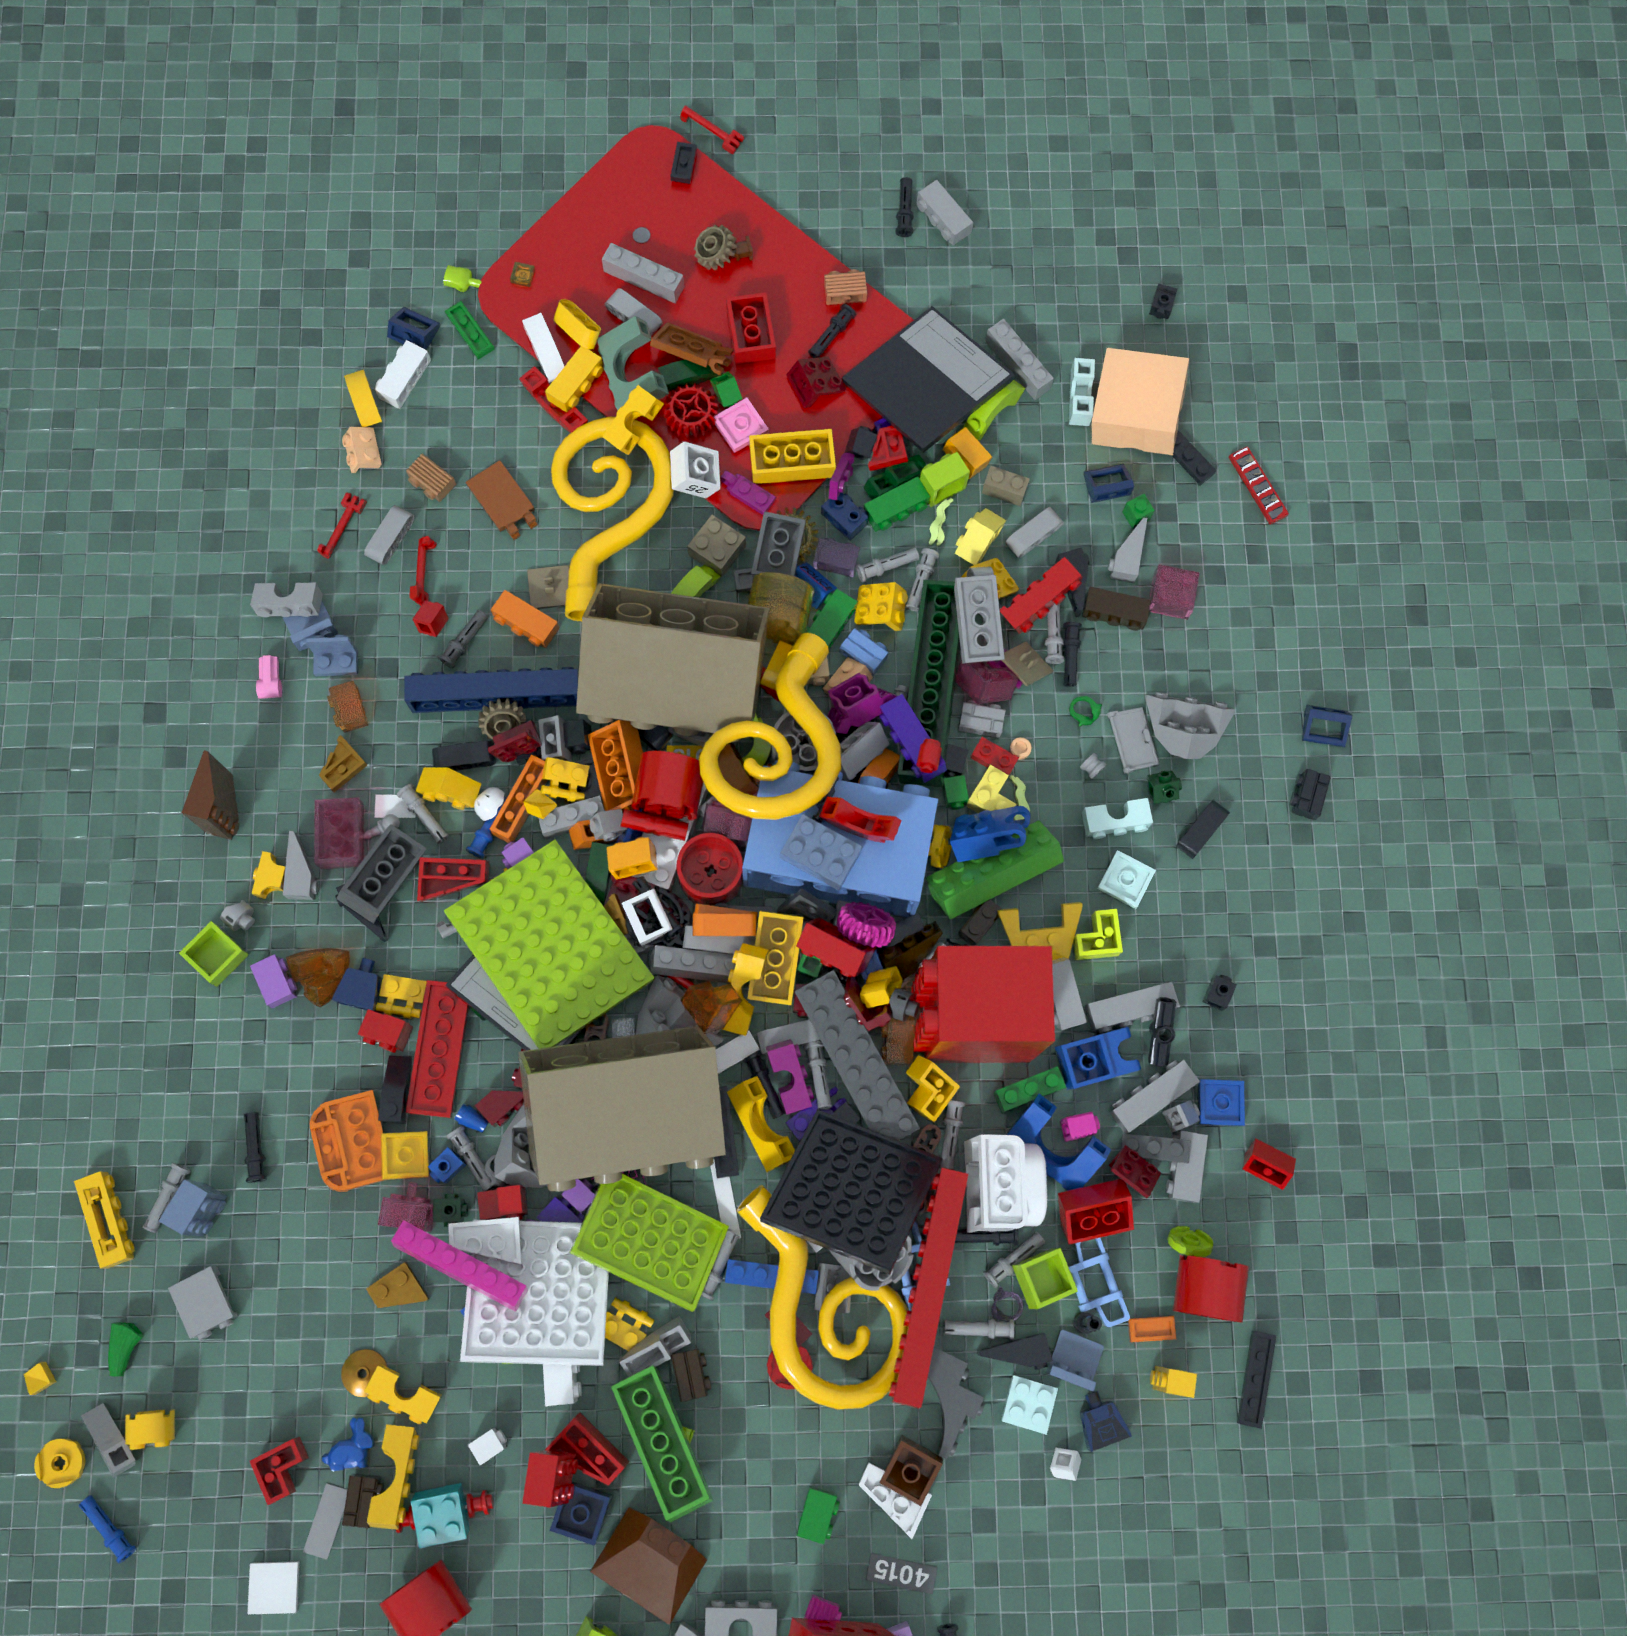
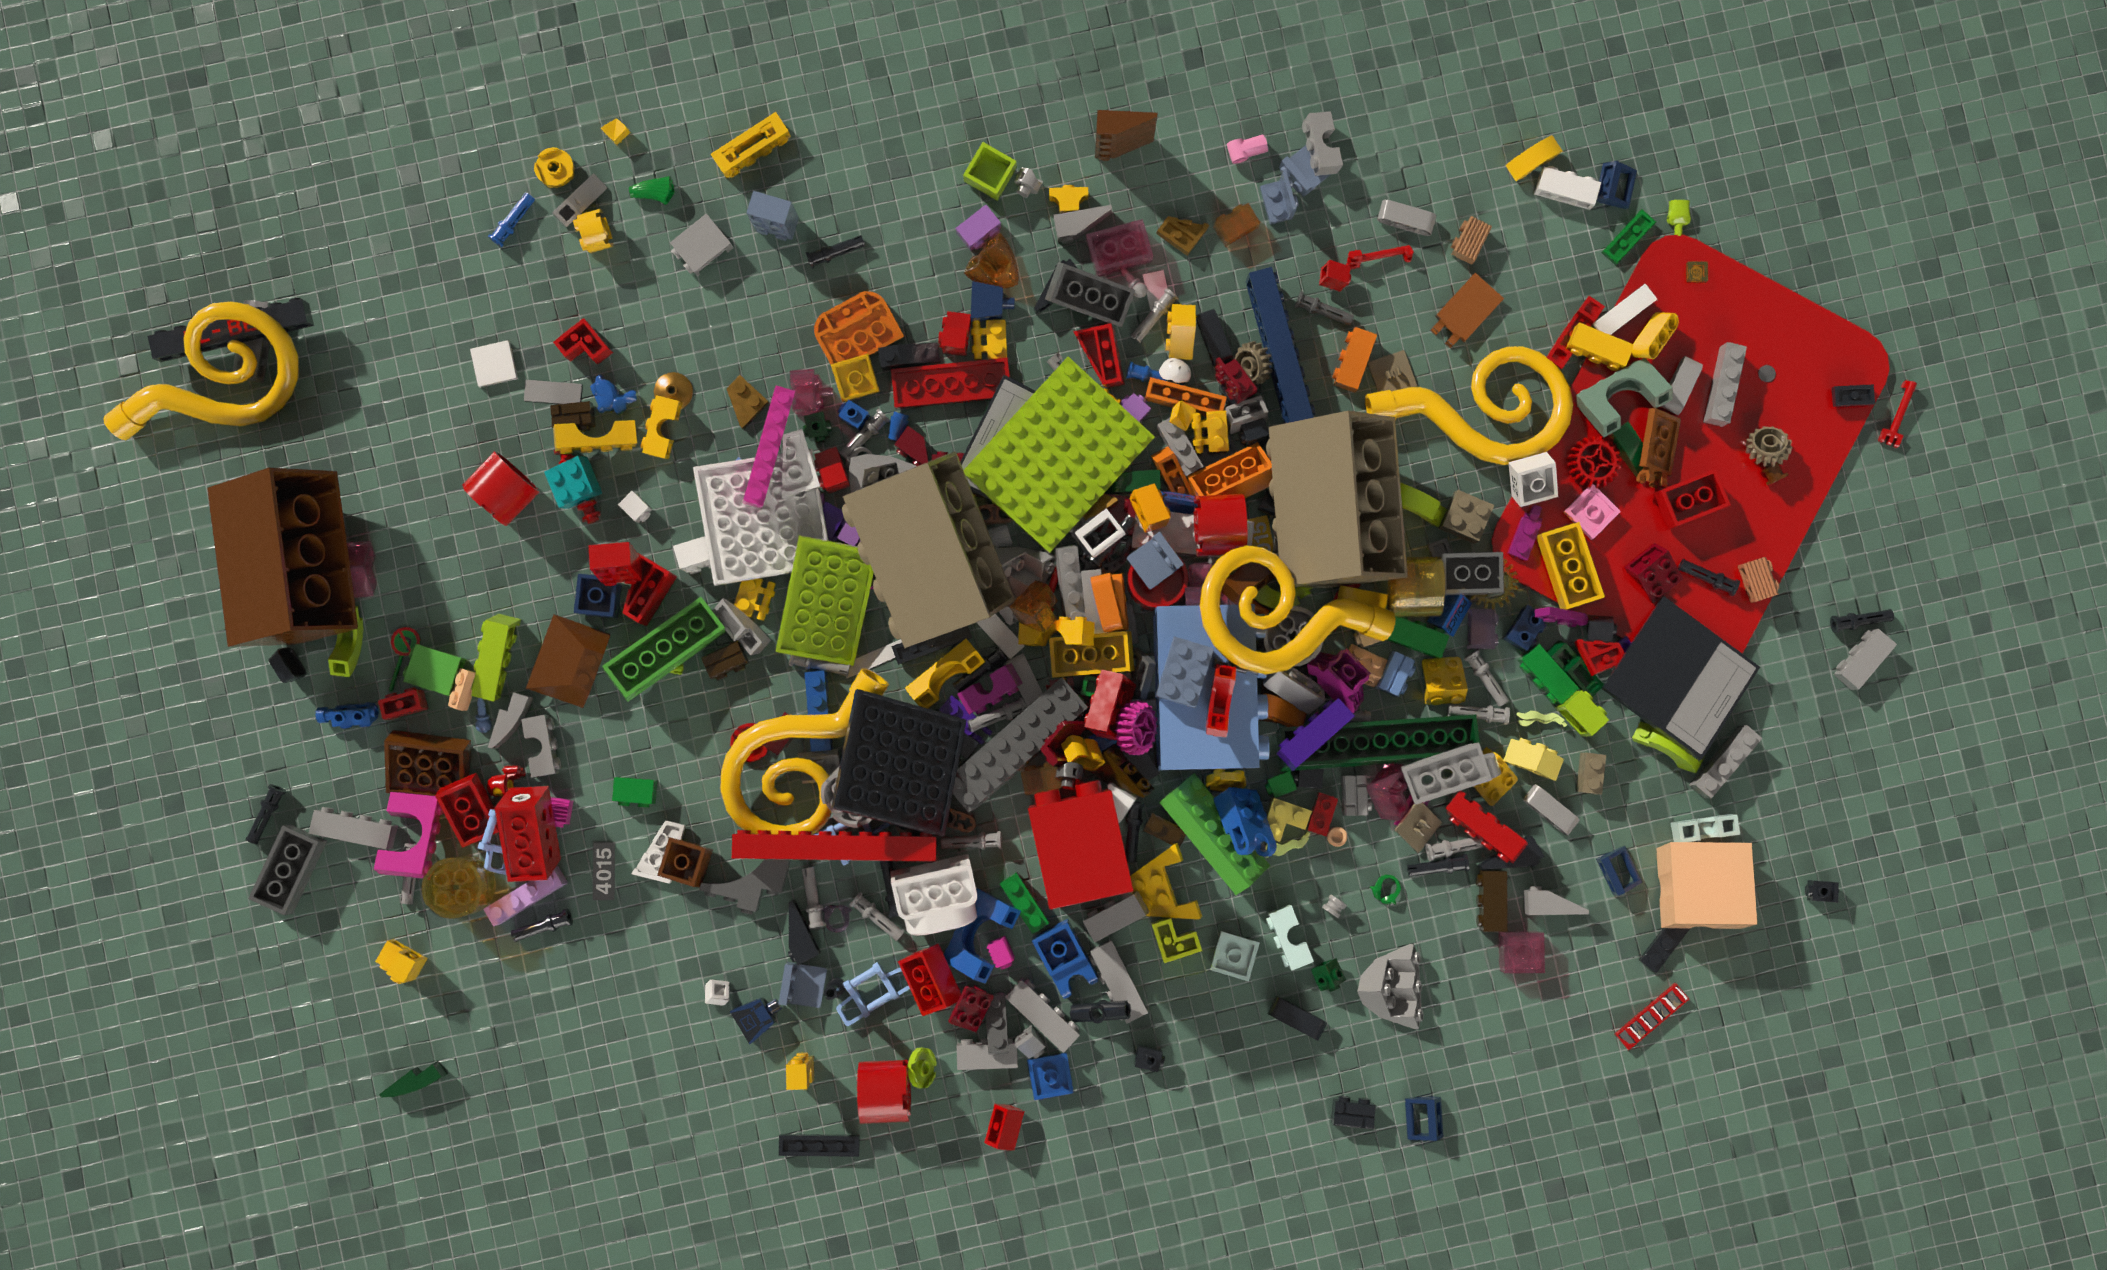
camera: 85 degrees right, 10 degrees up
light grey pin [143,1163,191,1233] -> none
red hinge [317,492,367,559] -> none
light nougat bracket [342,427,382,473] -> none
light grey brick [590,809,627,841] -> none
yellow arch [602,385,664,455] -> none
red axle [620,808,689,841] -> none
green brick [710,371,742,407] -> none
yellow brick [906,1055,960,1122] -> none
red brick [916,739,942,773] -> none
light orange brick [942,427,992,479] -> none
light aqua plate [1001,1375,1058,1435] -> none
lime piece [1012,1248,1078,1309] -> none
light grey door [1107,707,1160,774] -> none
green brick [1122,494,1155,529] -> none
orange tile [1128,1316,1176,1342] -> none
none -> sand blue bracket [1127,531,1183,589]

